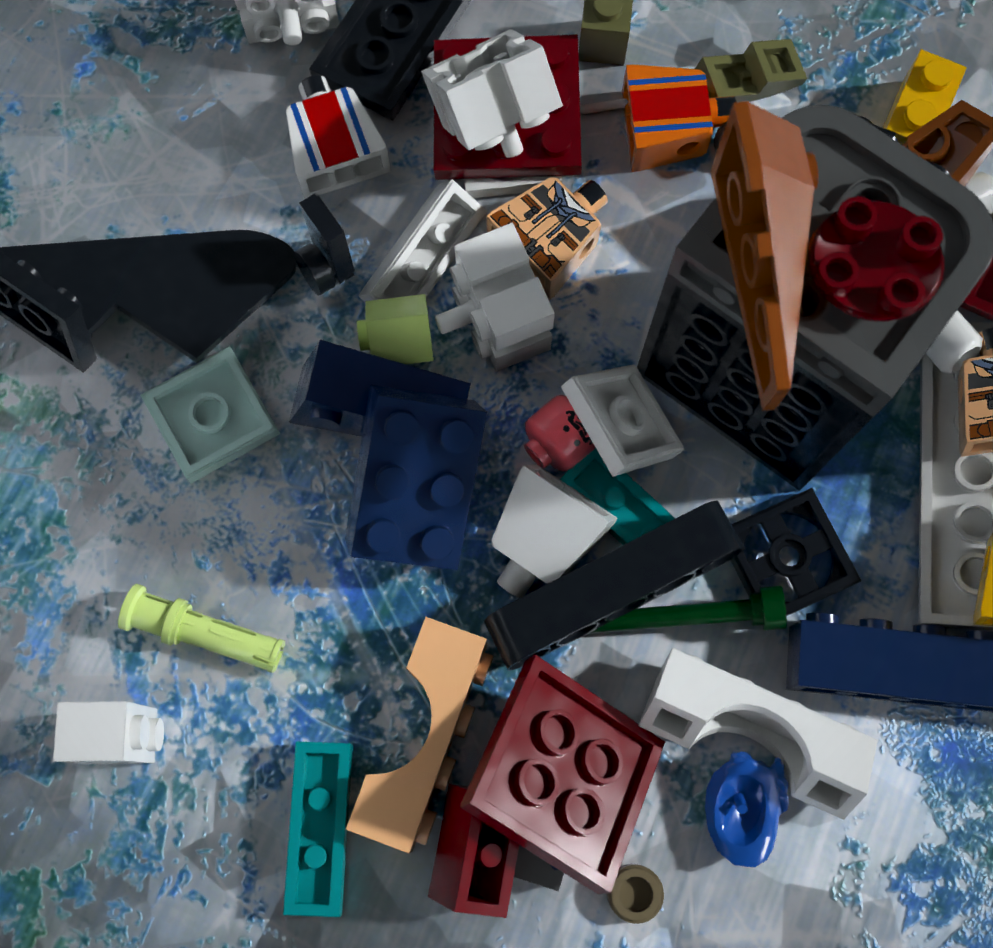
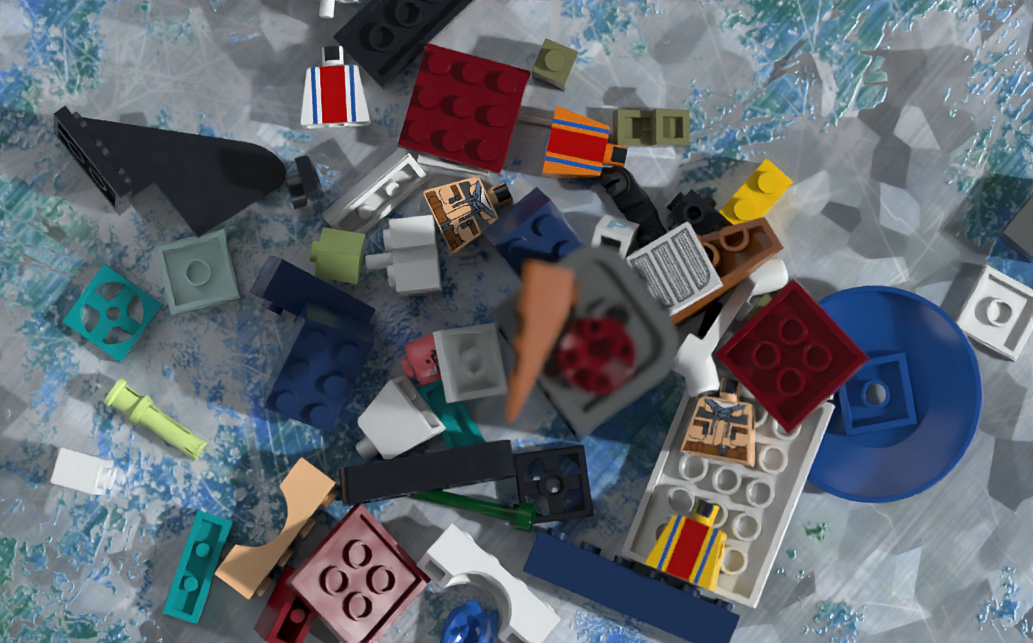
camera: 25 degrees right, 10 degrees up
white brick [421,29,563,158] -> none
none -> teal piece [62,264,163,363]
none -> dark blue brick [481,187,585,285]

